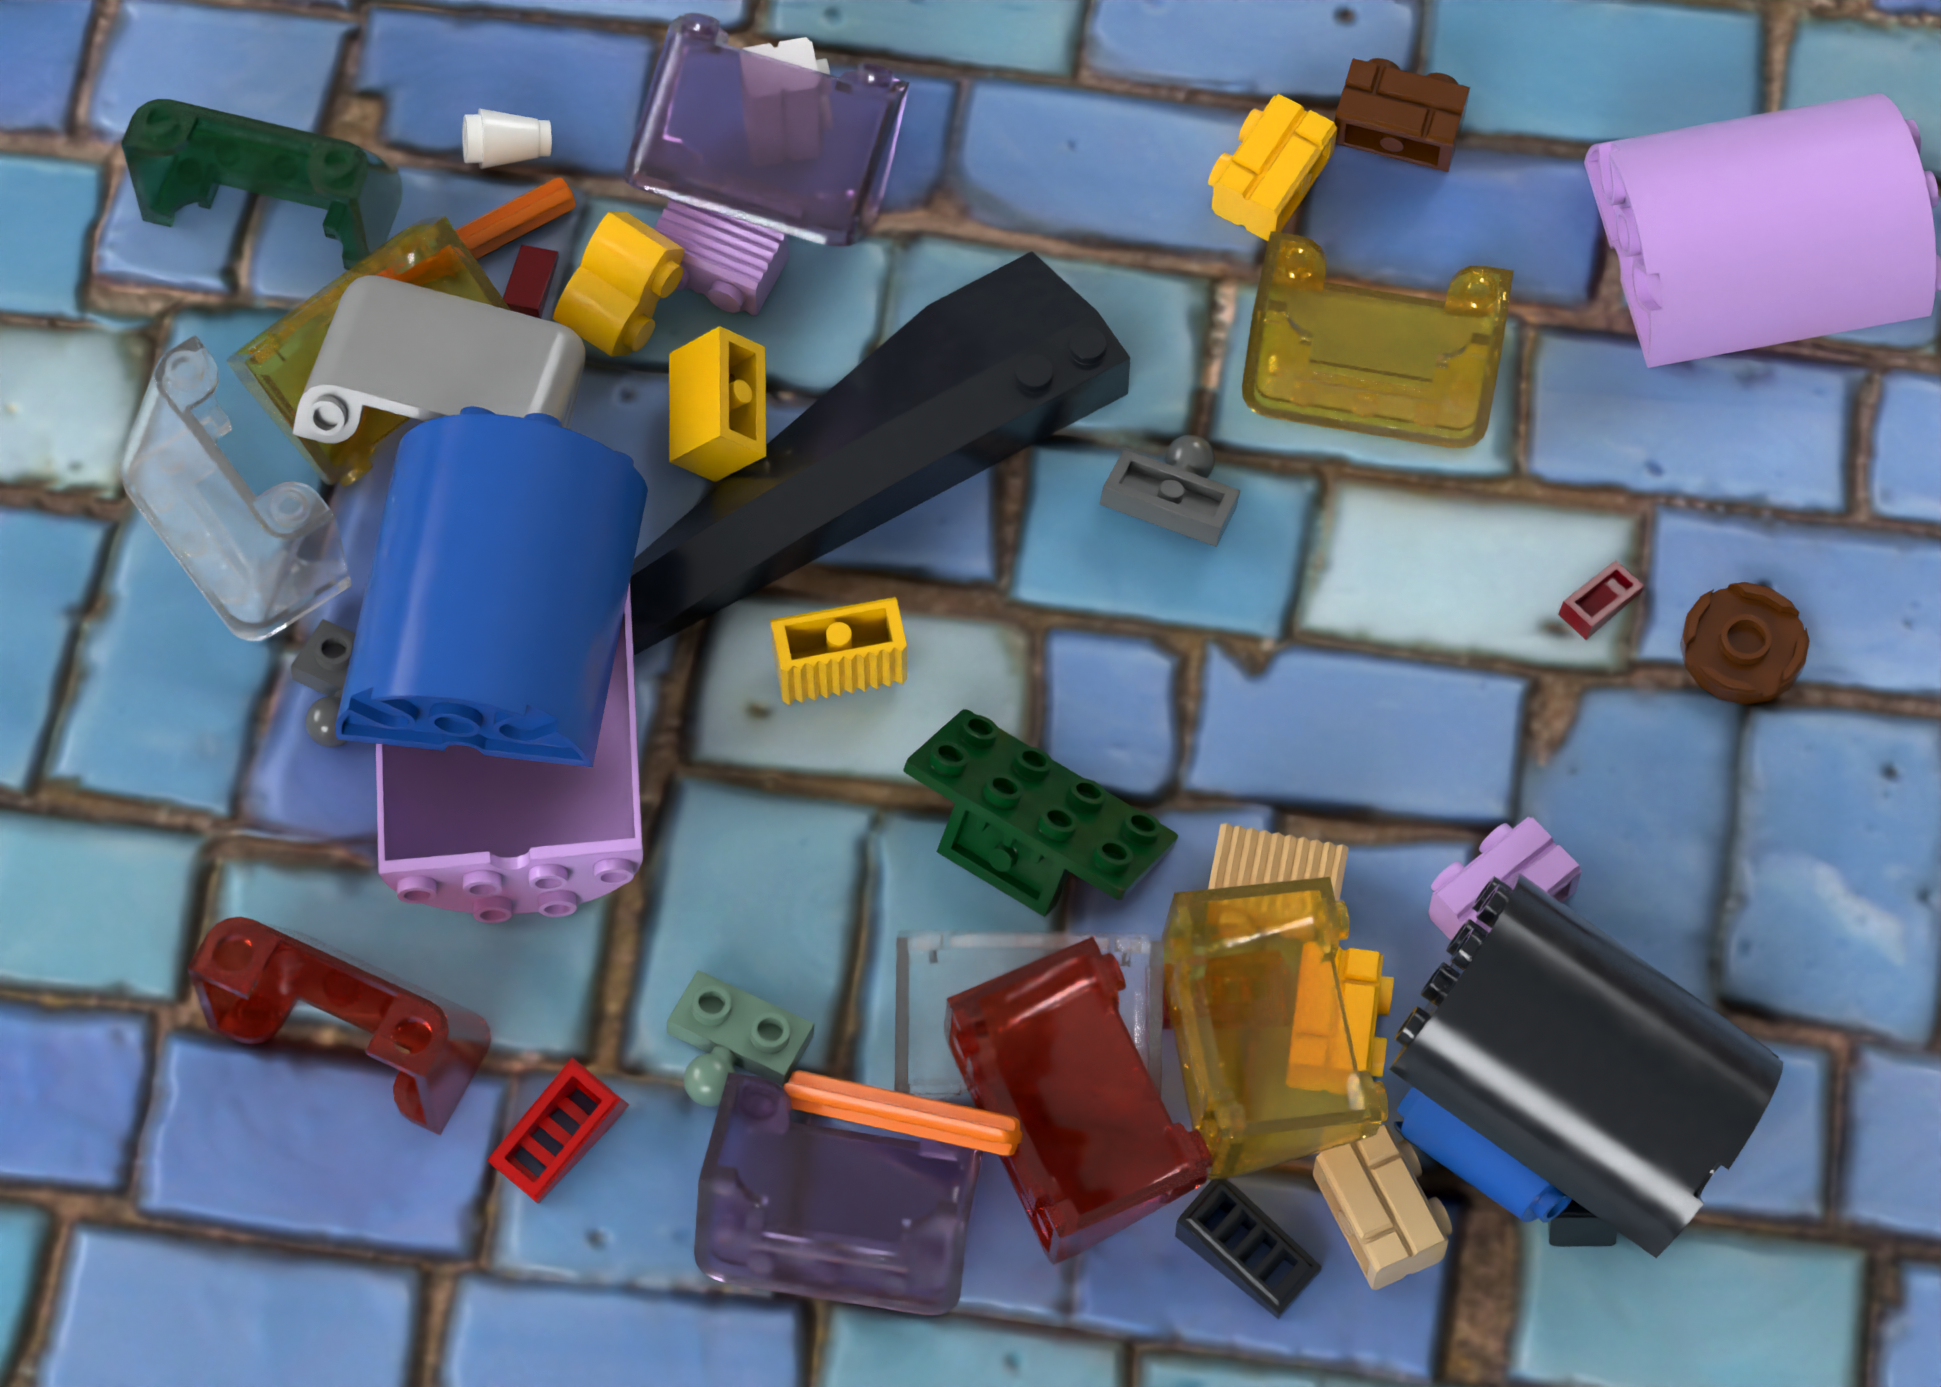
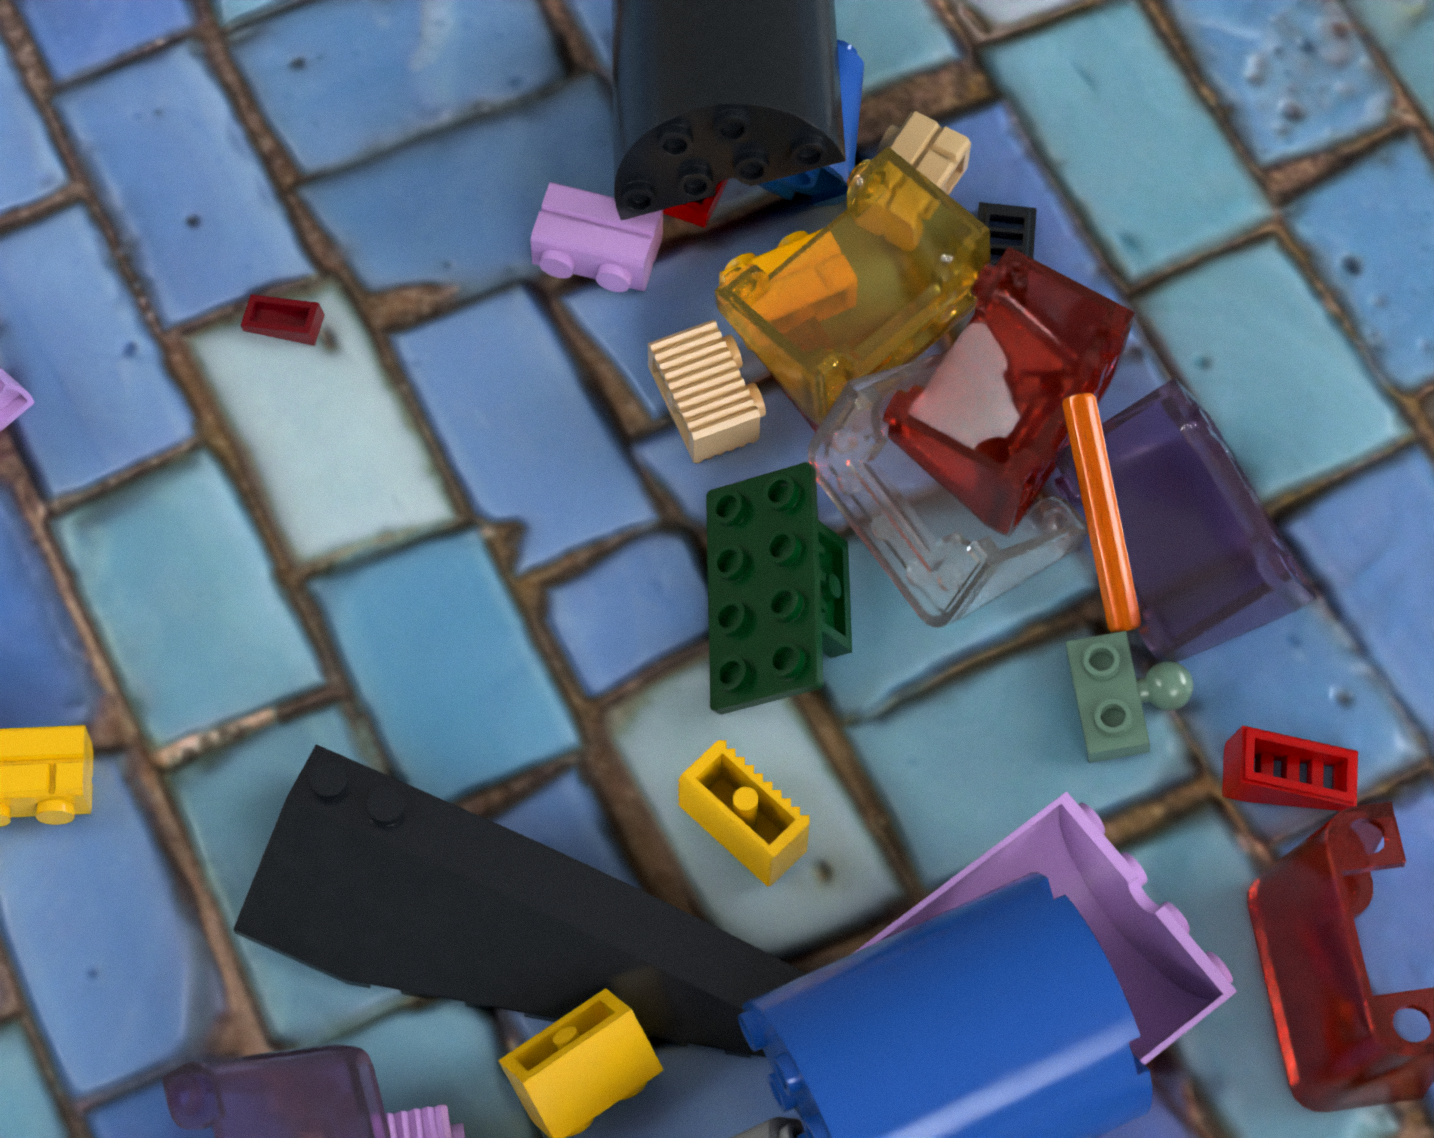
camera: 125 degrees left, 0 degrees up
dark grey plate [1099,435,1241,547] -> none
clear yellow windscreen [1242,231,1514,448] -> none
reddish brown tile [1680,582,1810,705] -> none

